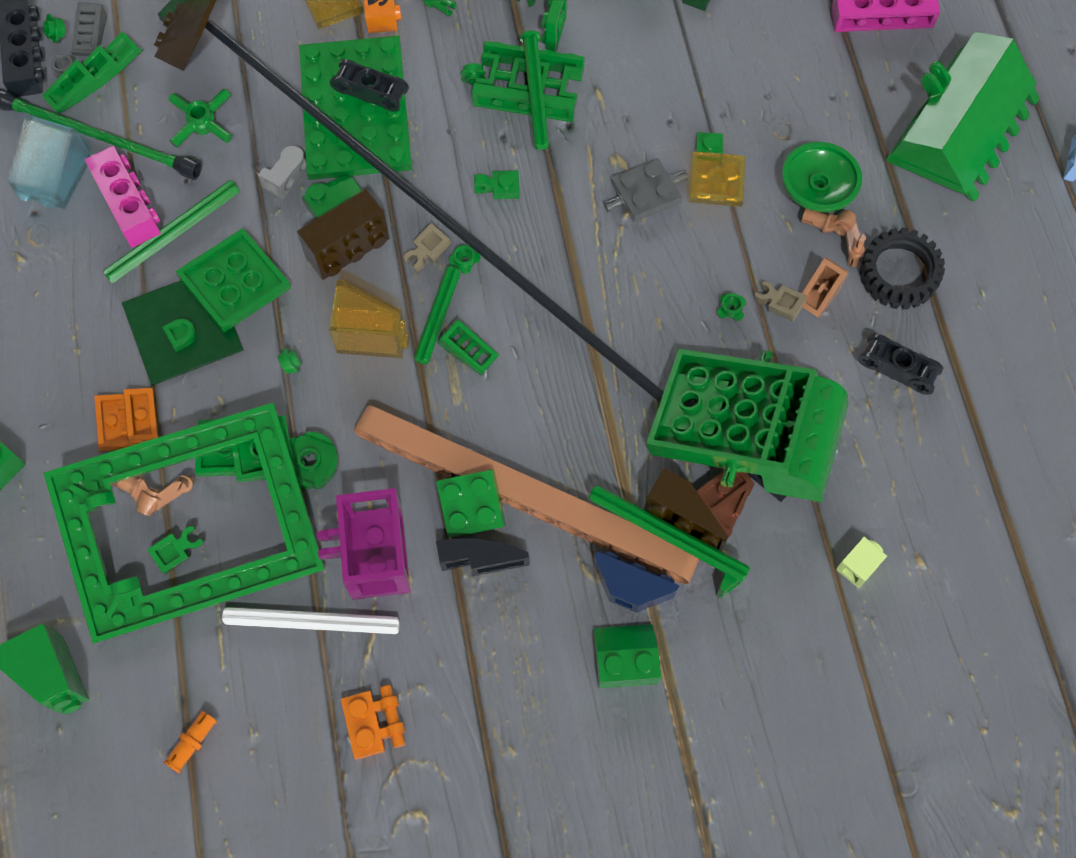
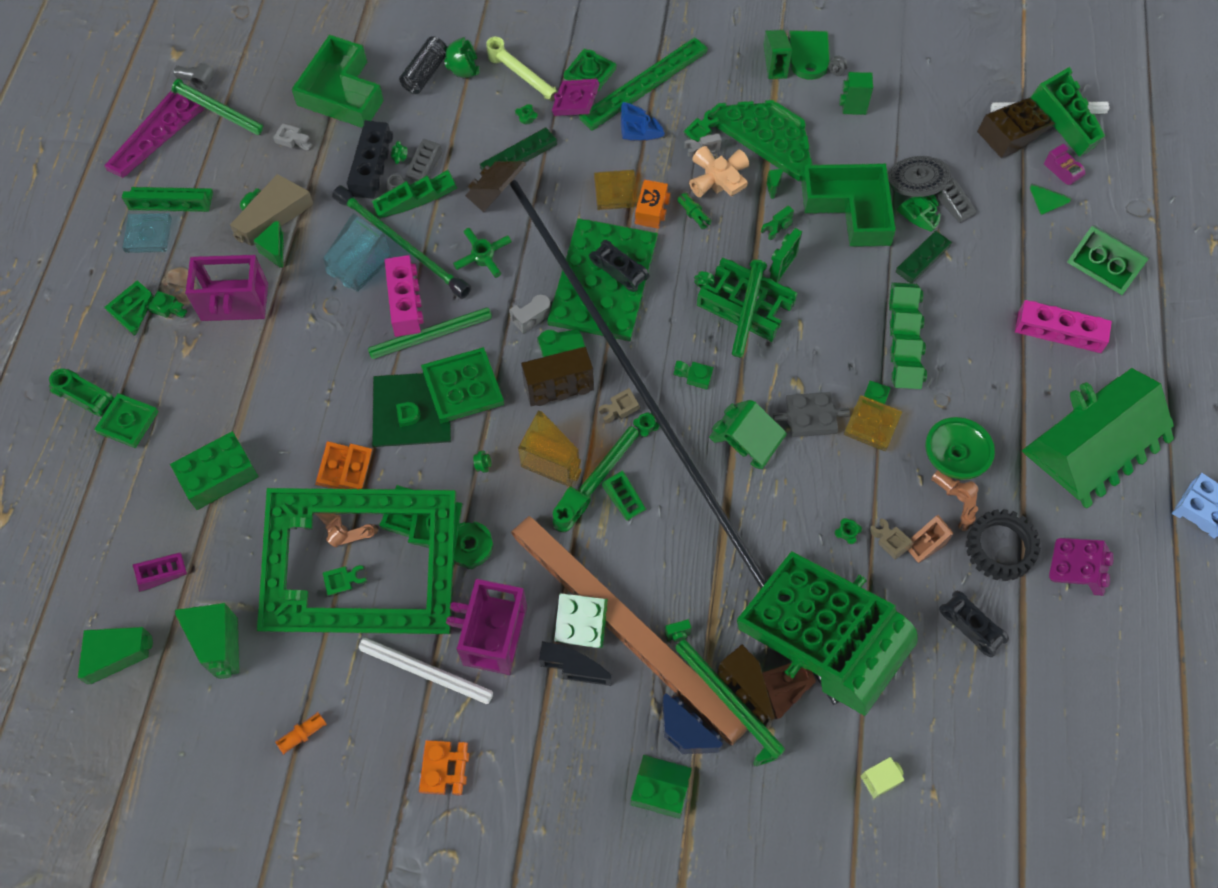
camera: 20 degrees right, 5 degrees down
none -> green piece [553,486,591,532]
none -> green plate [665,619,692,642]
none -> green piece [709,400,787,469]
none -> green brick [889,282,927,389]
none -> magenta bracket [1049,538,1114,596]

